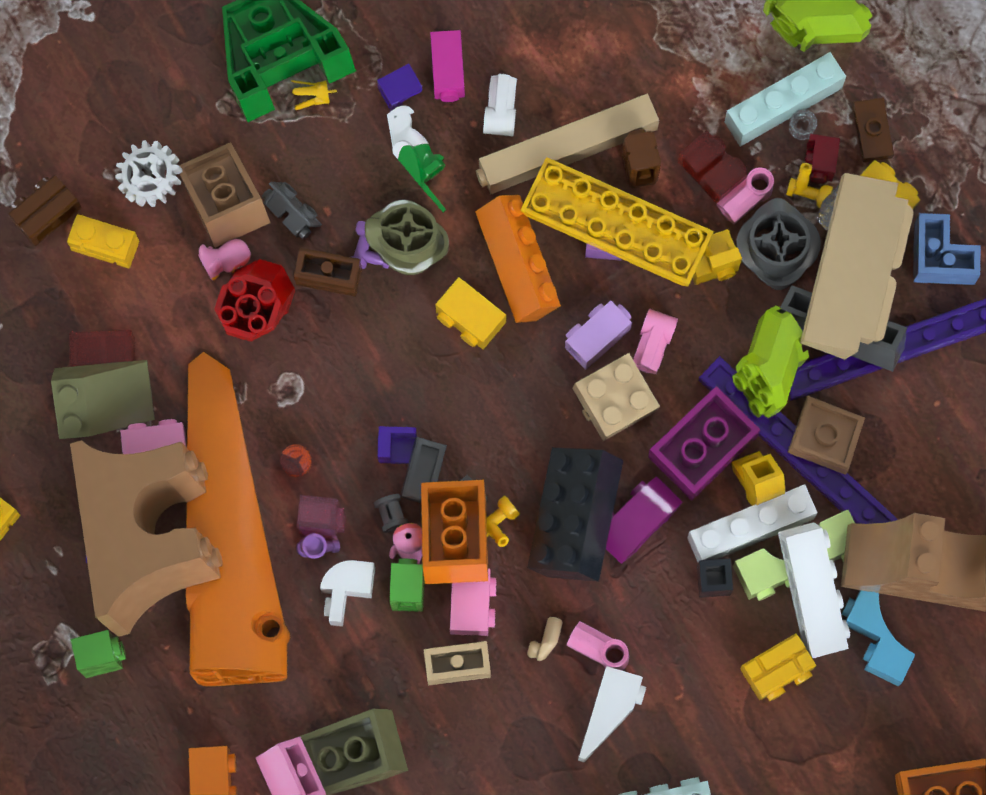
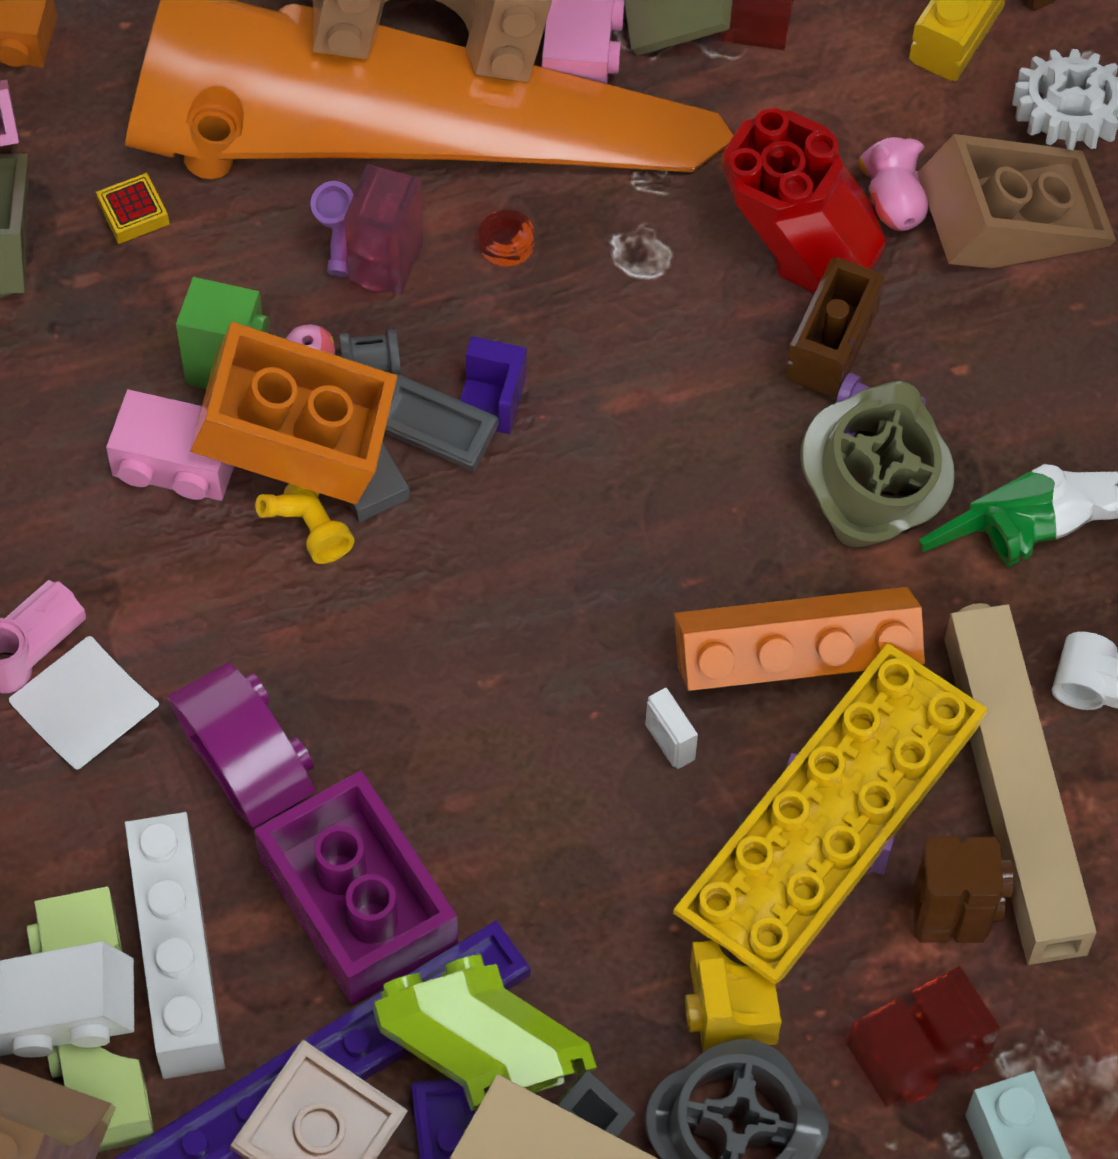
camera: 100 degrees right, 15 degrees down
dark grey hinge [262,182,322,240] -> none
white brick [320,560,375,626] -> none
tan brick [424,641,491,686] -> none
yellow brick [435,277,506,349] -> none
black brick [527,447,623,582] -> none
tan arm [527,617,563,661] -> none
lavender brick [565,301,632,370] -> none
tan brick [572,353,660,441] -> none
bright pink piece [633,309,678,374] -> none
black brick [697,559,733,598] -> none
bright pink piece [717,167,774,224] -> none
yellow brick [732,451,785,506] -> none
none -> white sticker [9,636,159,769]
none -> tile [96,173,170,244]
none -> white tile [645,688,698,769]

